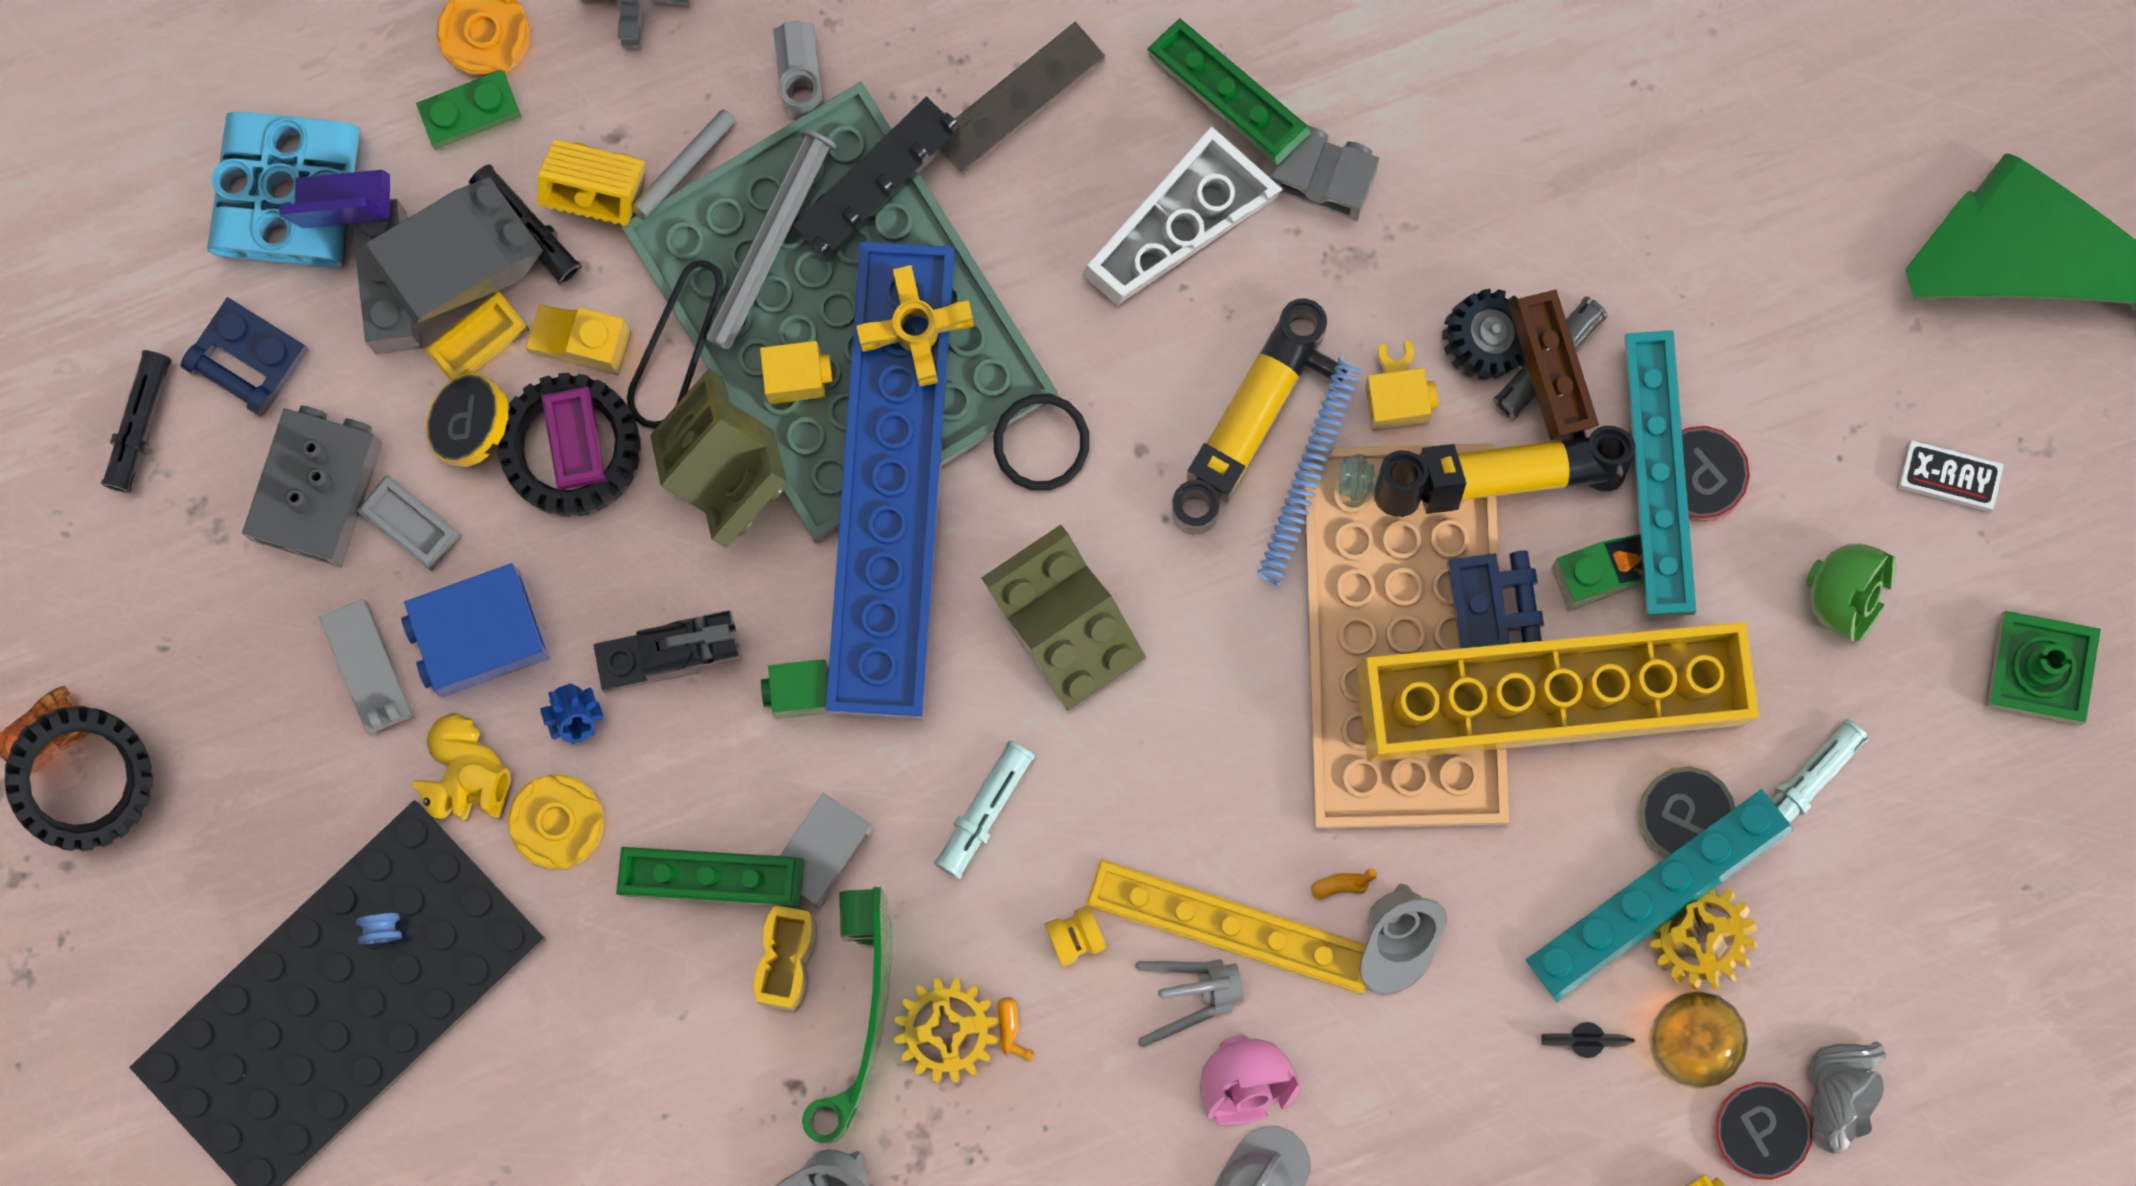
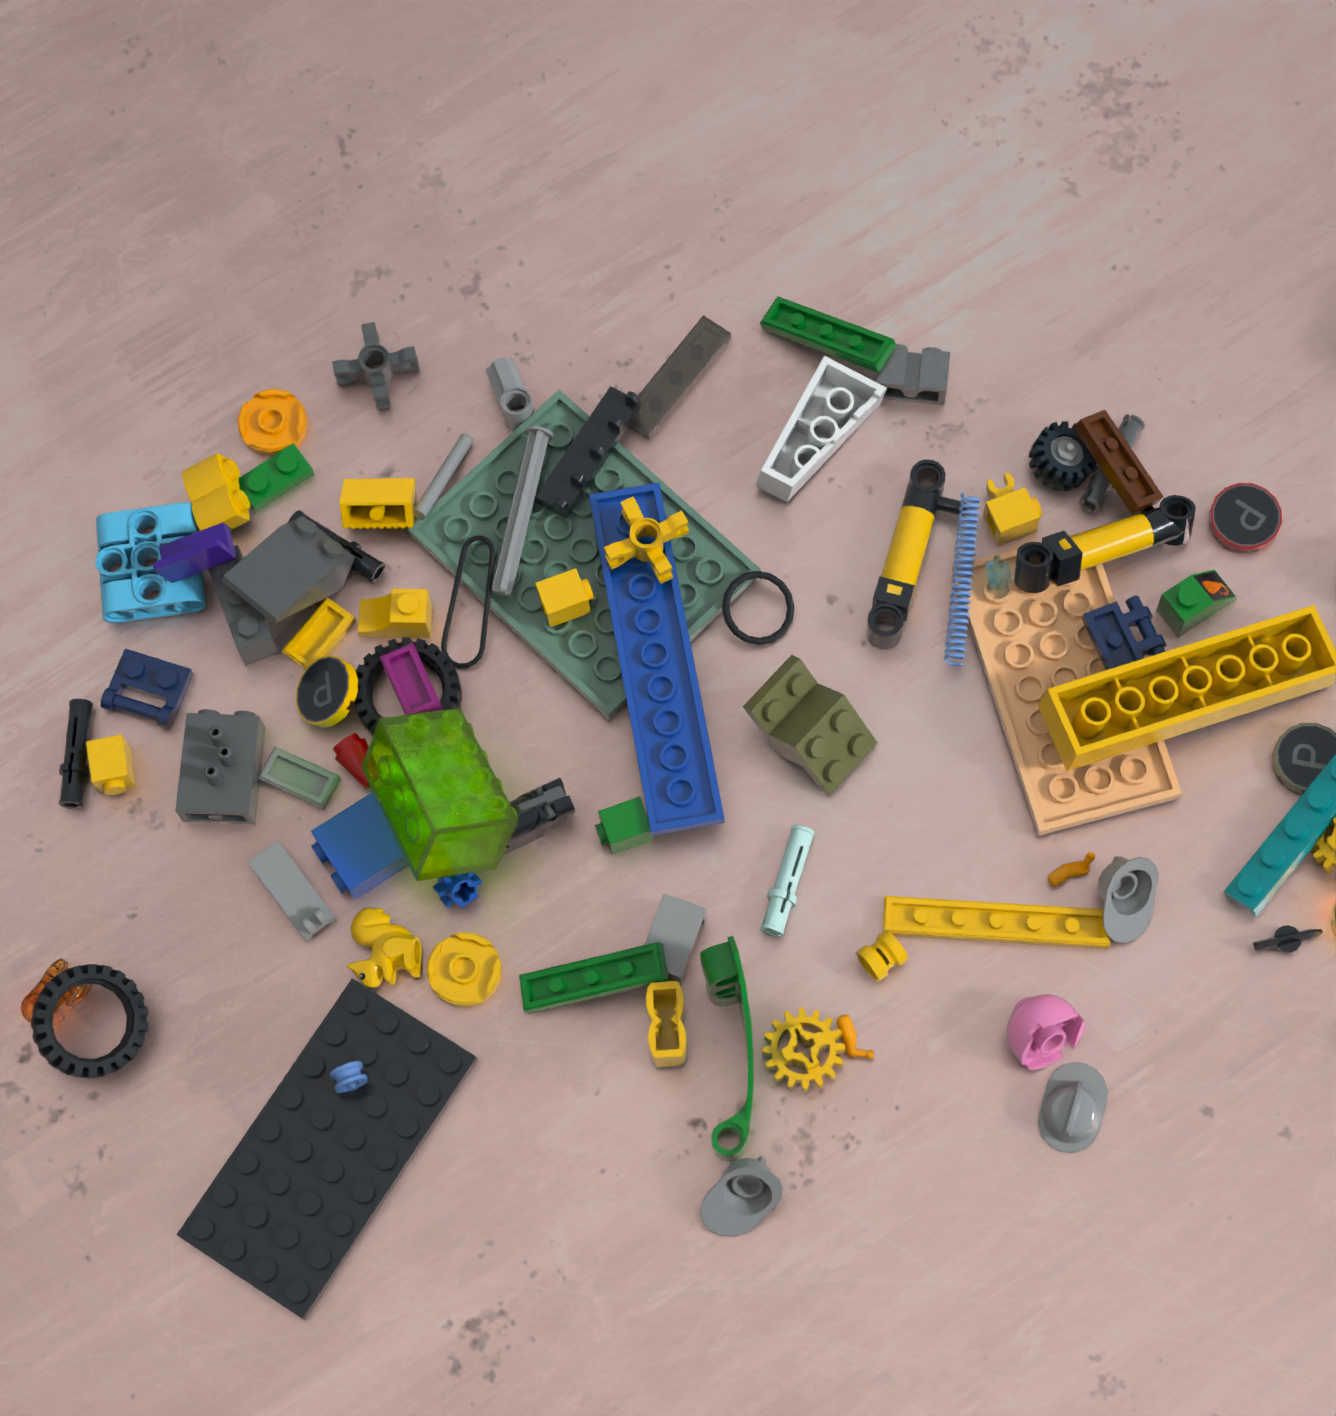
camera: 15 degrees left, 10 degrees down
olive bracket [650,369,787,548] -> none
light grey plant [1135,959,1244,1047] -> none
teal plate [1624,330,1696,618] -> none
none -> yellow brick [86,734,136,795]
none -> yellow brick [182,453,250,531]
none -> red cone [333,733,383,789]
none -> clear neon green brick [361,708,519,881]

